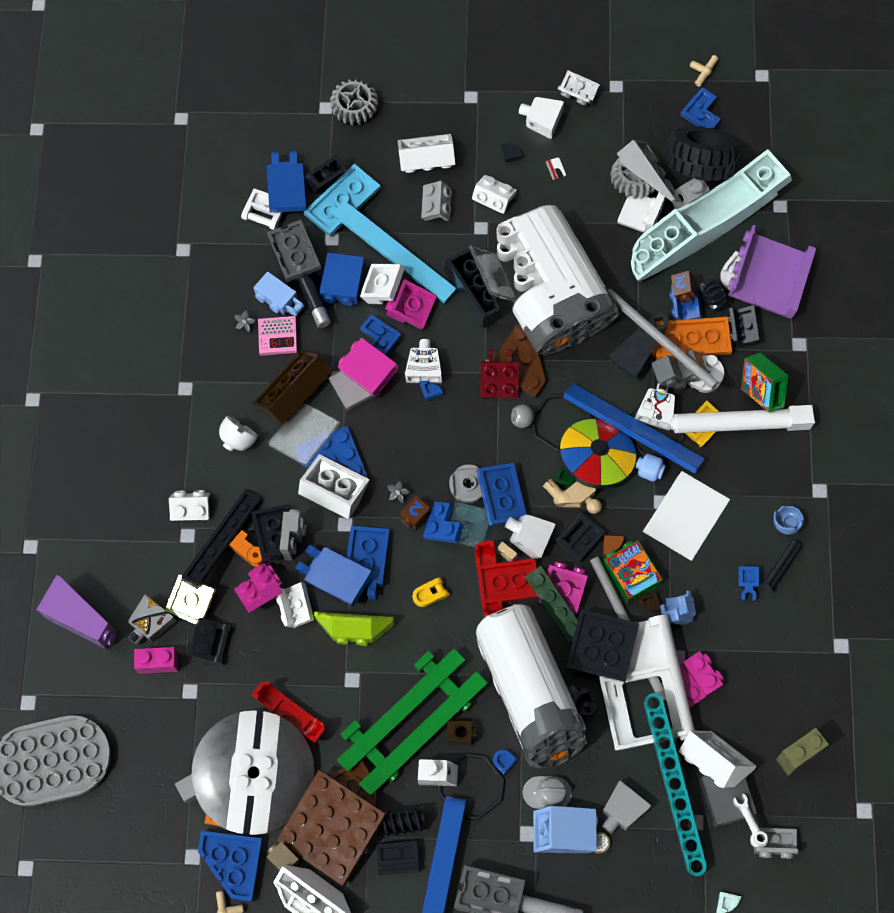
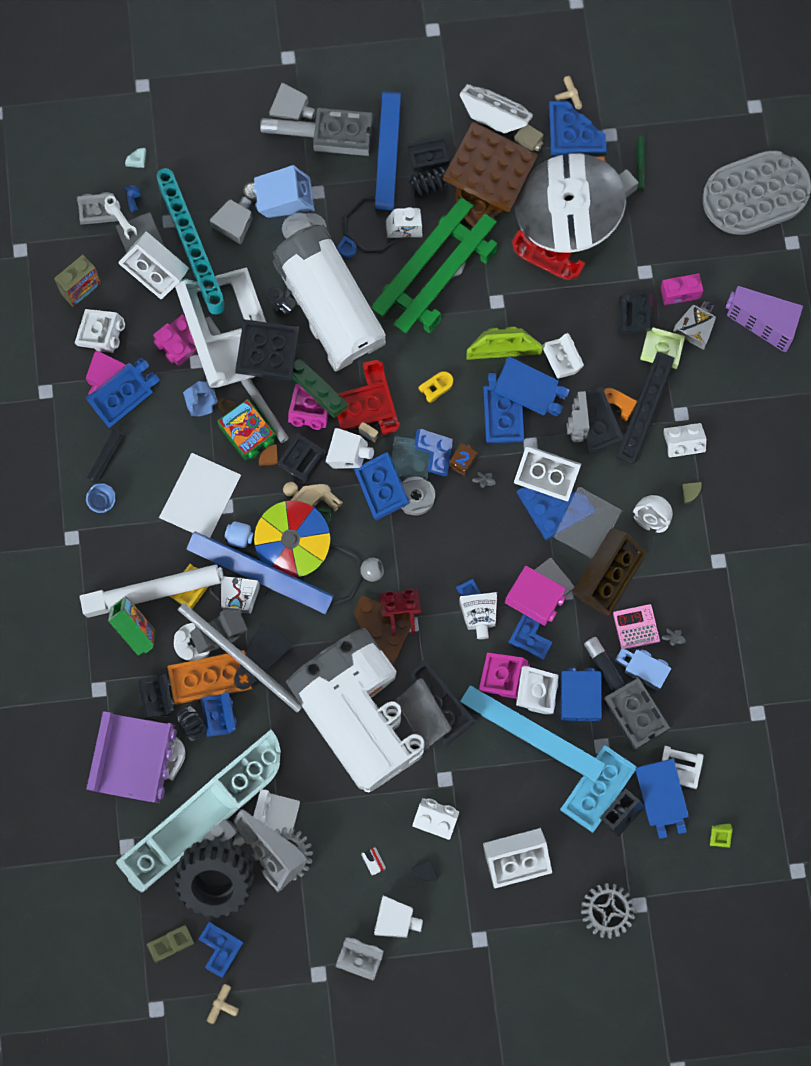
camera: 165 degrees right, 5 degrees up
dark pink plate [234,563,282,613] -> none
light grey bracket [421,181,452,221] -> none
dark brown brick [447,721,476,745] -> none
reddish brown brick [671,271,698,303] -> none
blue plate [738,566,759,601] -> none
none -> white plate [75,309,125,353]
none -> blue tile [85,358,160,428]
none -> dark pink torso [86,350,125,395]
none -> blue plate [124,185,142,212]
none -> olive slope [147,925,194,963]
none -> dark green bar [637,136,645,190]
none -> olive tile [682,482,702,504]
none -> lime slope [710,824,732,847]

